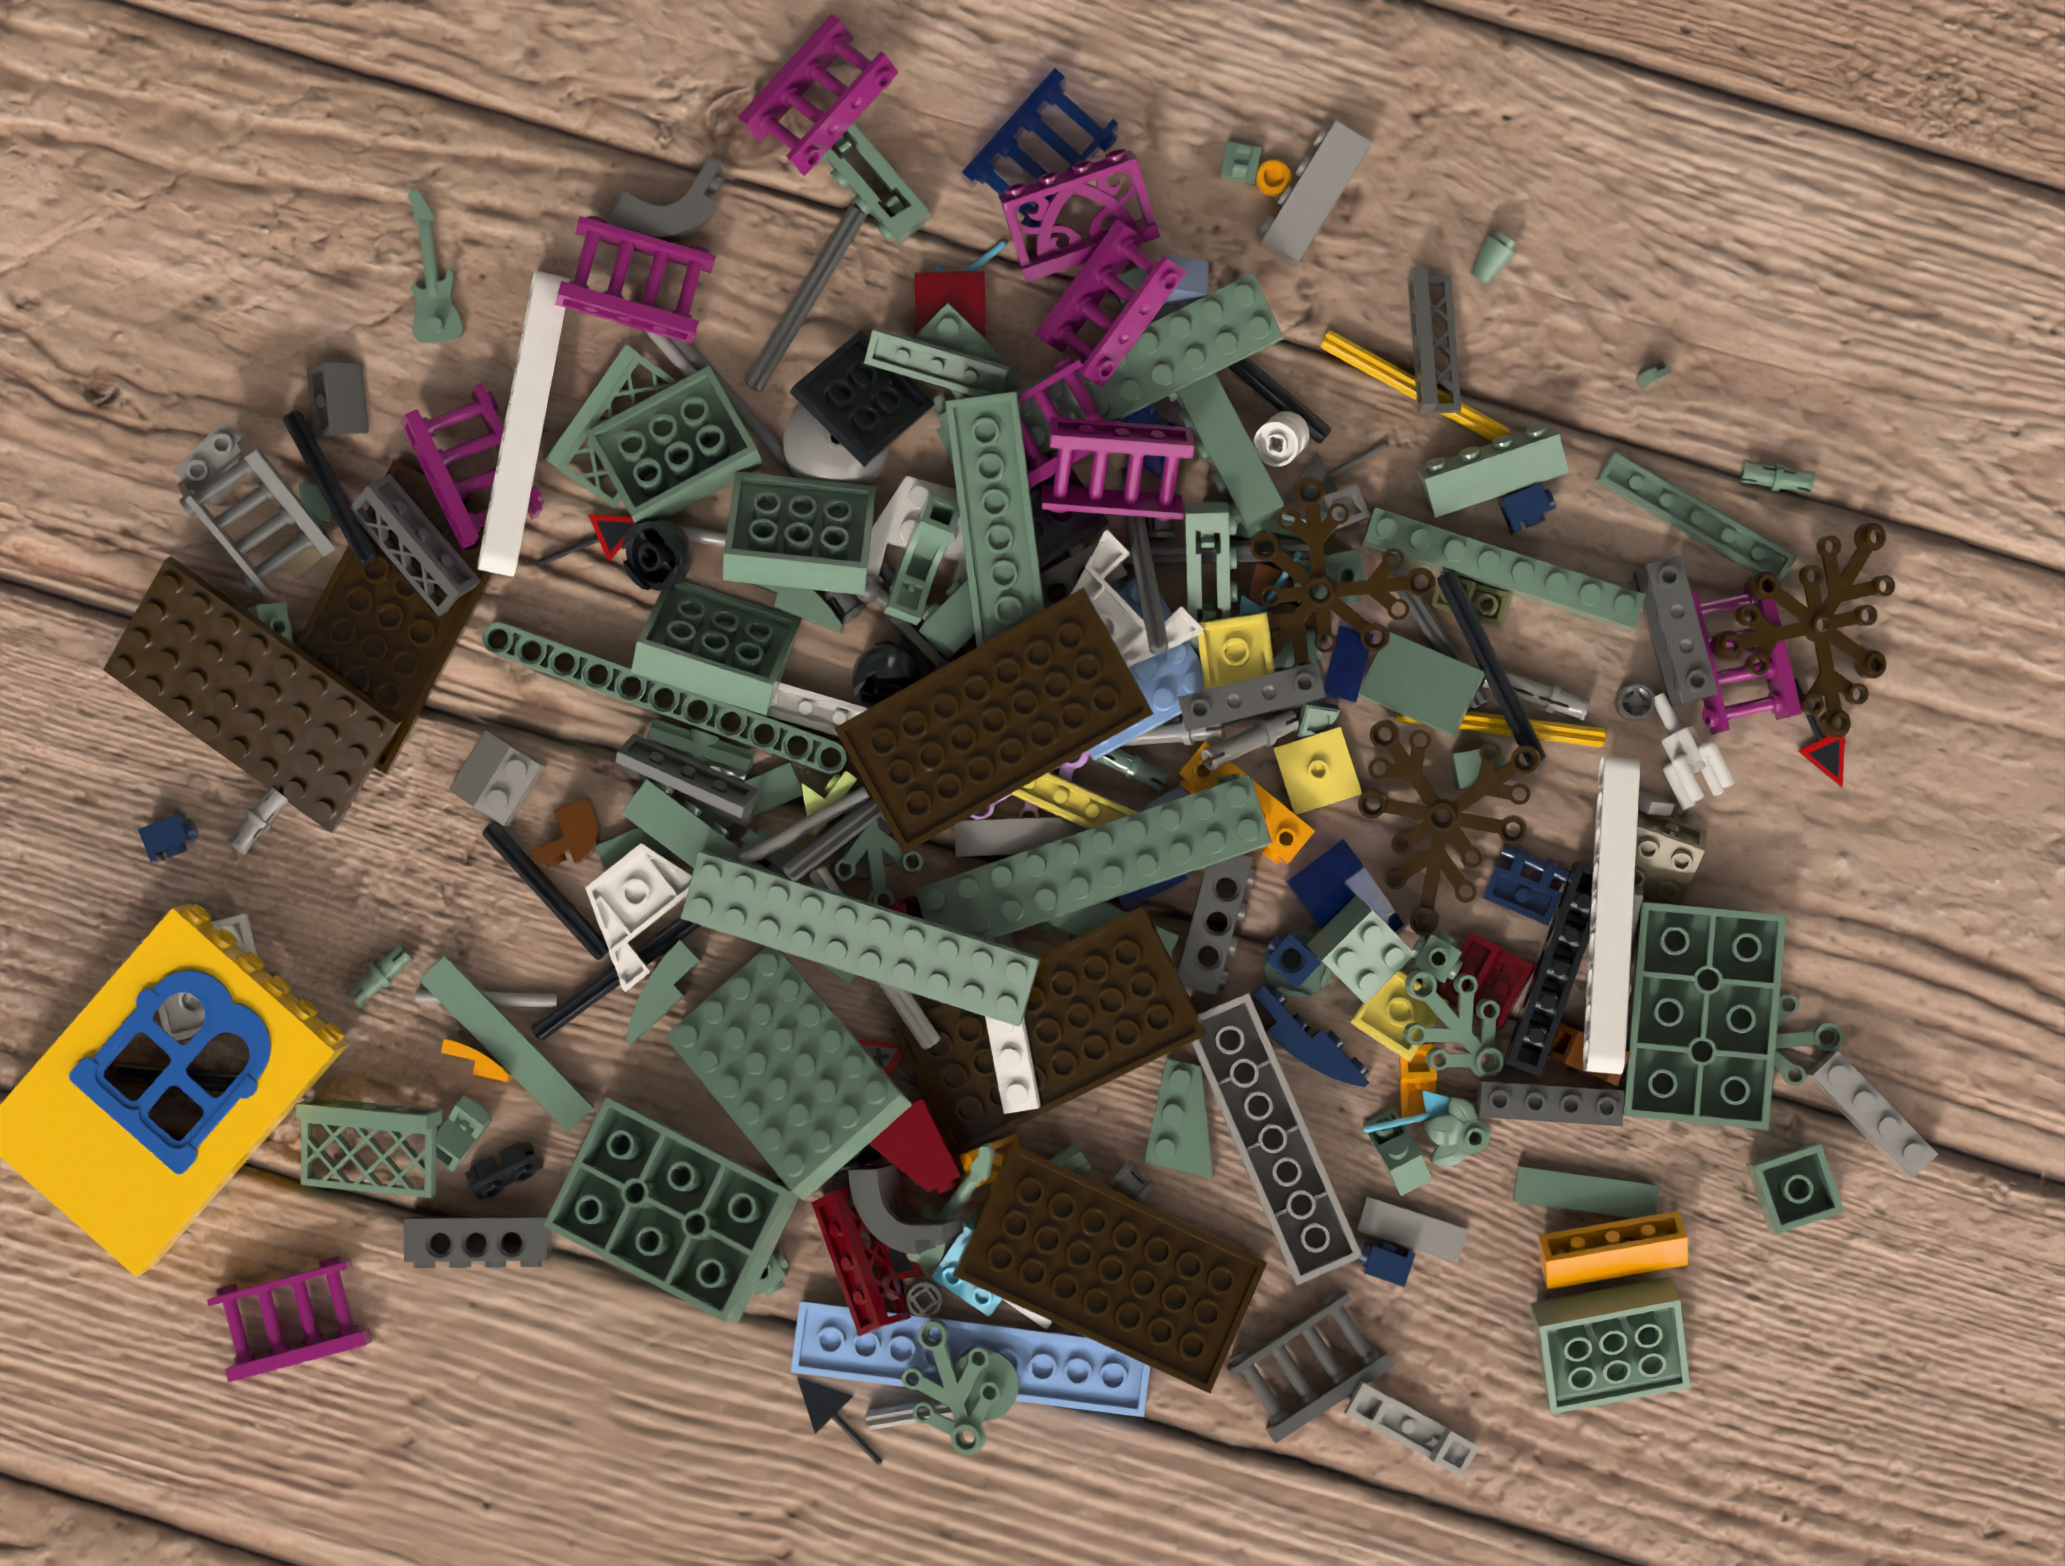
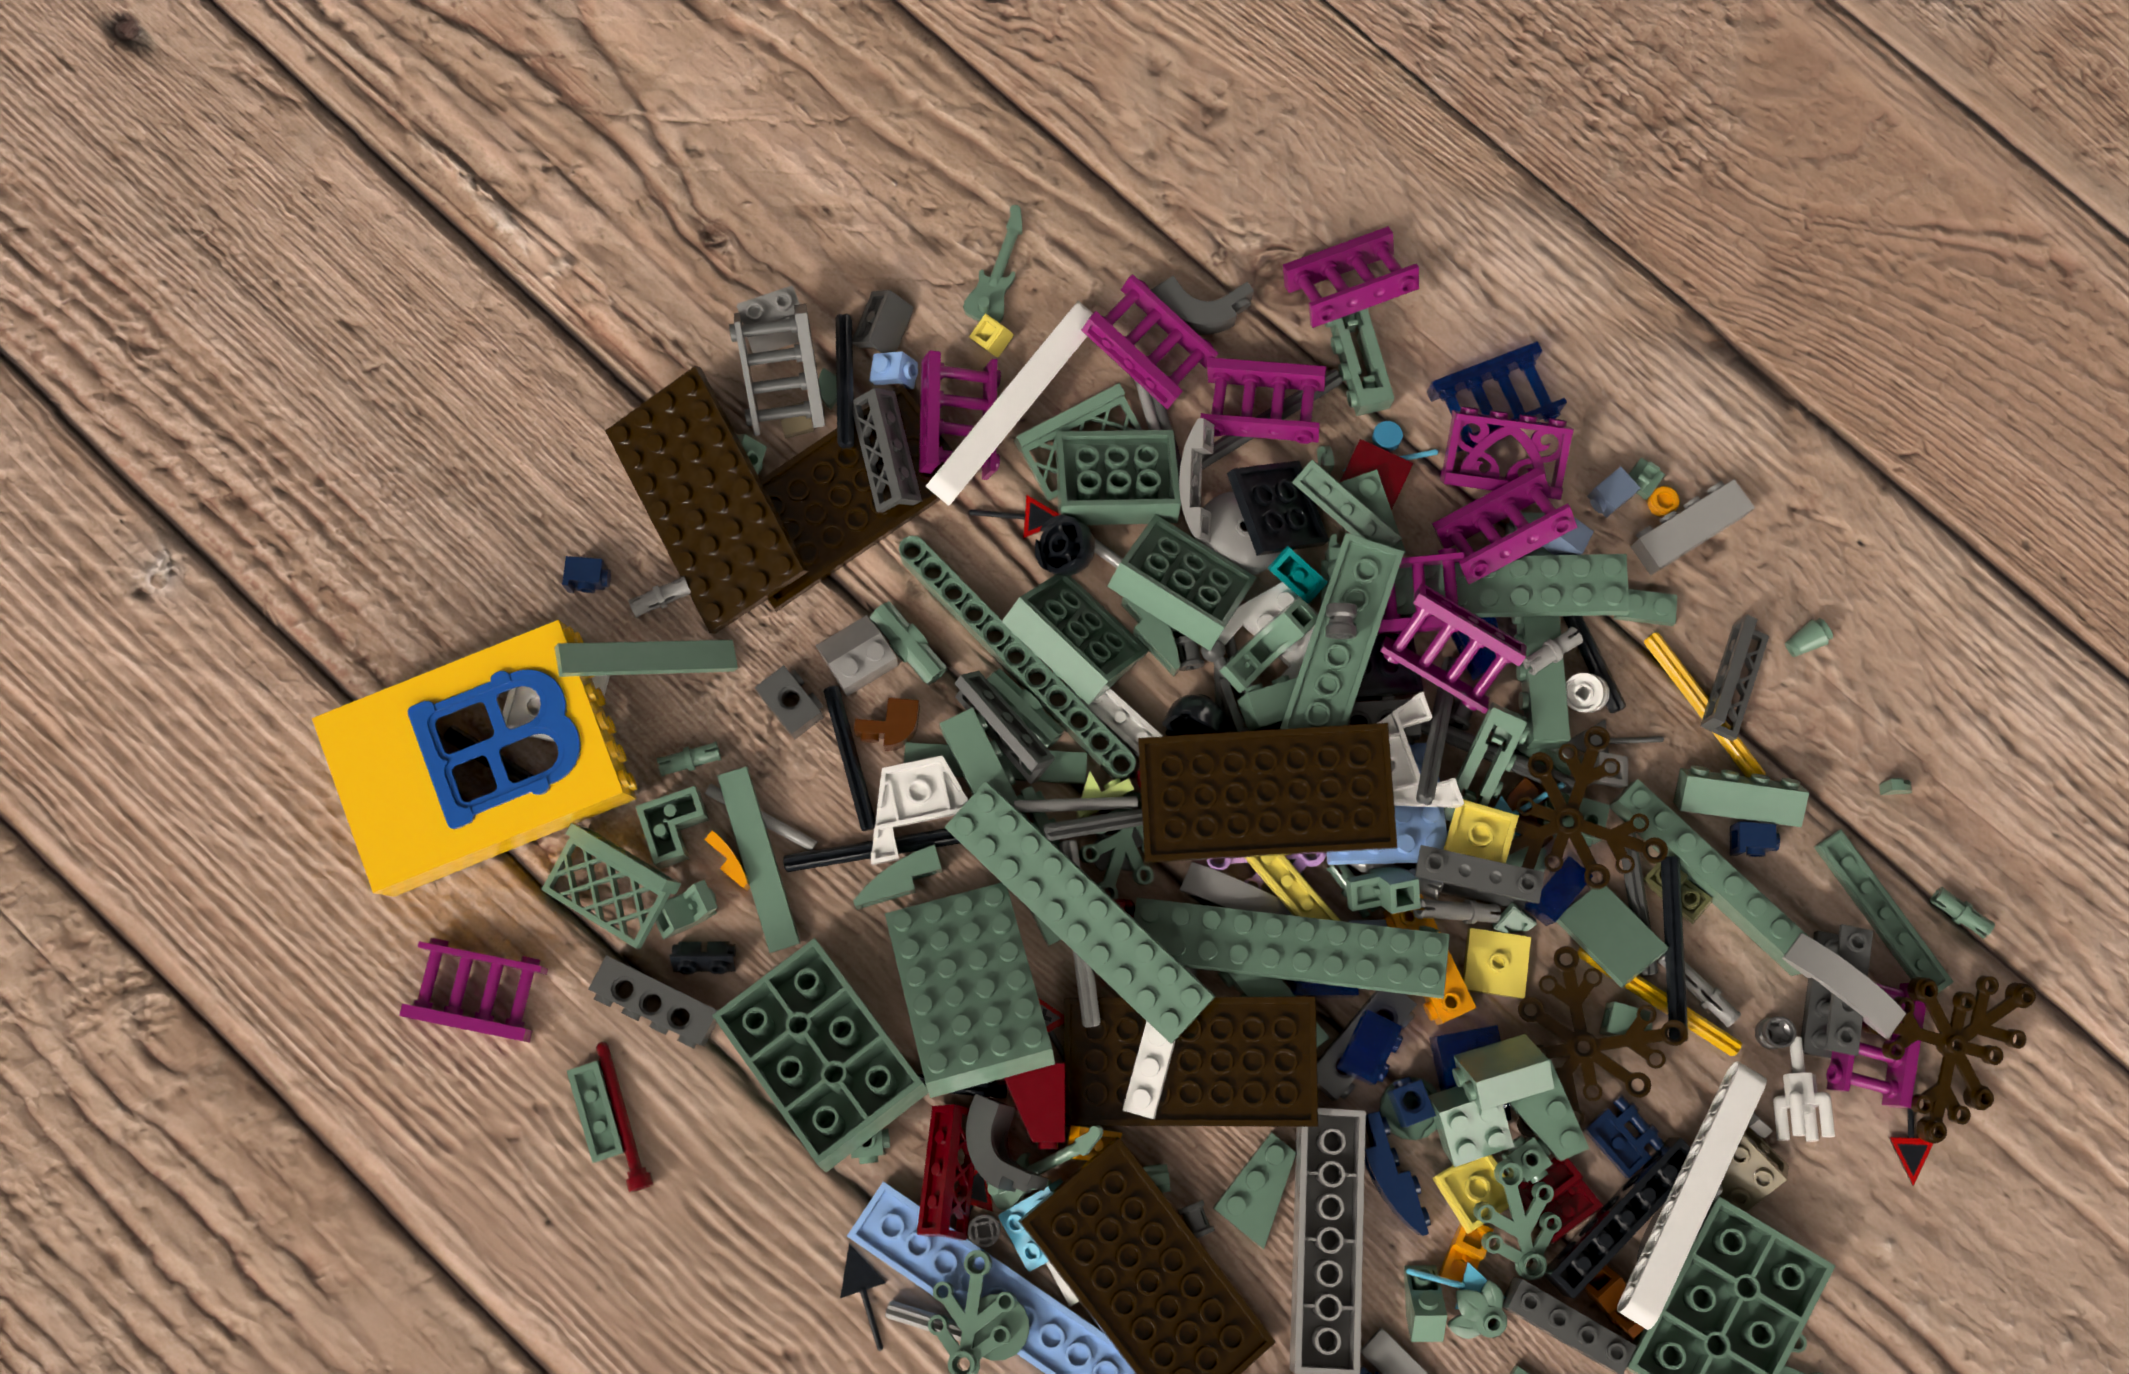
camera: 15 degrees right, 10 degrees down
none -> sand green tile [555,640,738,677]
none -> sand green plate [567,1061,625,1163]
none -> dark red piece [596,1042,654,1193]
none -> sand green brick [635,786,709,869]
none -> dark grey brick [755,665,823,740]
none -> light blue bracket [869,351,918,389]
none -> sand green piece [870,601,947,686]
none -> light yellow slope [969,313,1014,357]
none -> light grey slope [1179,418,1214,542]
none -> magenta fence [1200,357,1326,444]
none -> teal slope [1268,546,1328,604]
none -> sand green tile [1316,445,1335,474]
none -> flat silver wheel [1325,603,1357,639]
none -> clear blue brick [1337,1010,1403,1086]
none -> sand green brick [1346,867,1421,914]
none -> dark azure tile [1372,421,1403,452]
none -> sand green brick [1452,1034,1555,1111]
none -> sand green wing [1509,1059,1590,1161]
none -> light grey pin [1523,627,1583,675]
none -> sand blue brick [1587,467,1641,518]
none -> sand green plate [1614,589,1677,626]
none -> light grey slope [1782,933,1906,1039]

